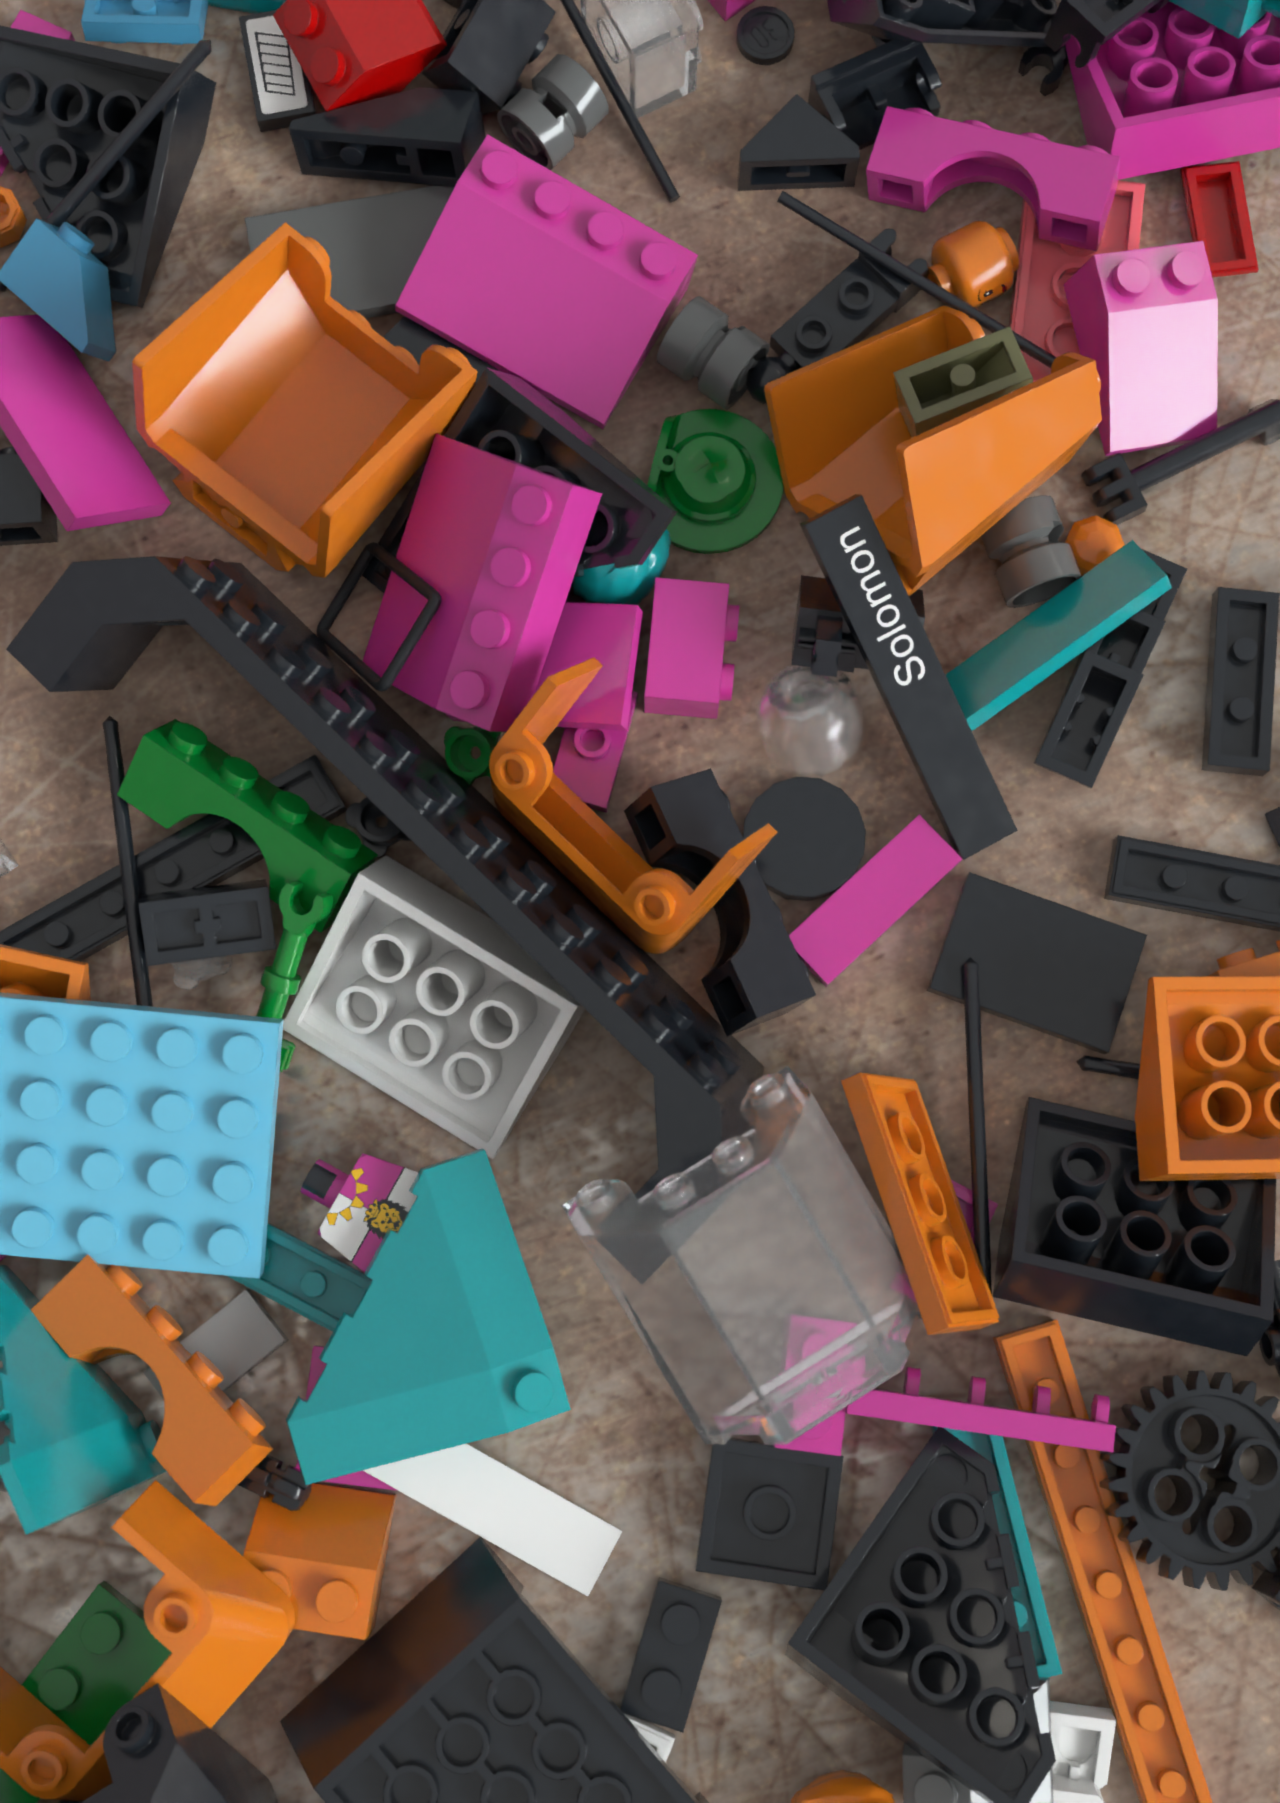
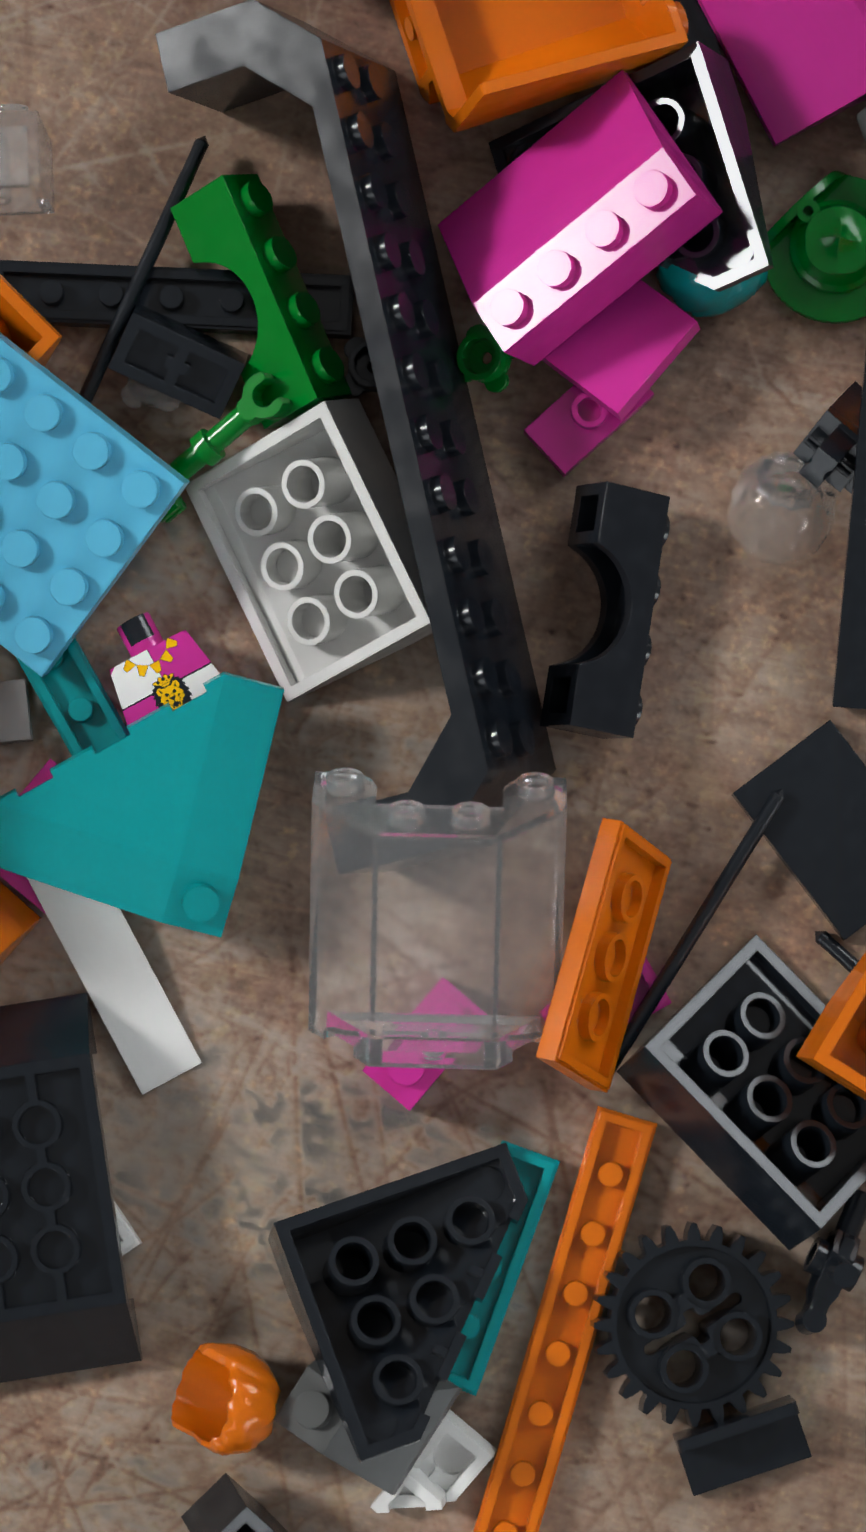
camera: 40 degrees right, 5 degrees up
black piece [316,542,441,692] -> none
orange windscreen [489,657,777,954] -> none
black plate [620,1577,722,1733] -> none
dark pink brick [644,577,740,719] -> none
black plate [695,1435,844,1591] -> none
black tile [743,777,866,901] -> none
dark pink tile [789,814,962,987] -> none
dark pink hinge [846,1359,1116,1452] -> none

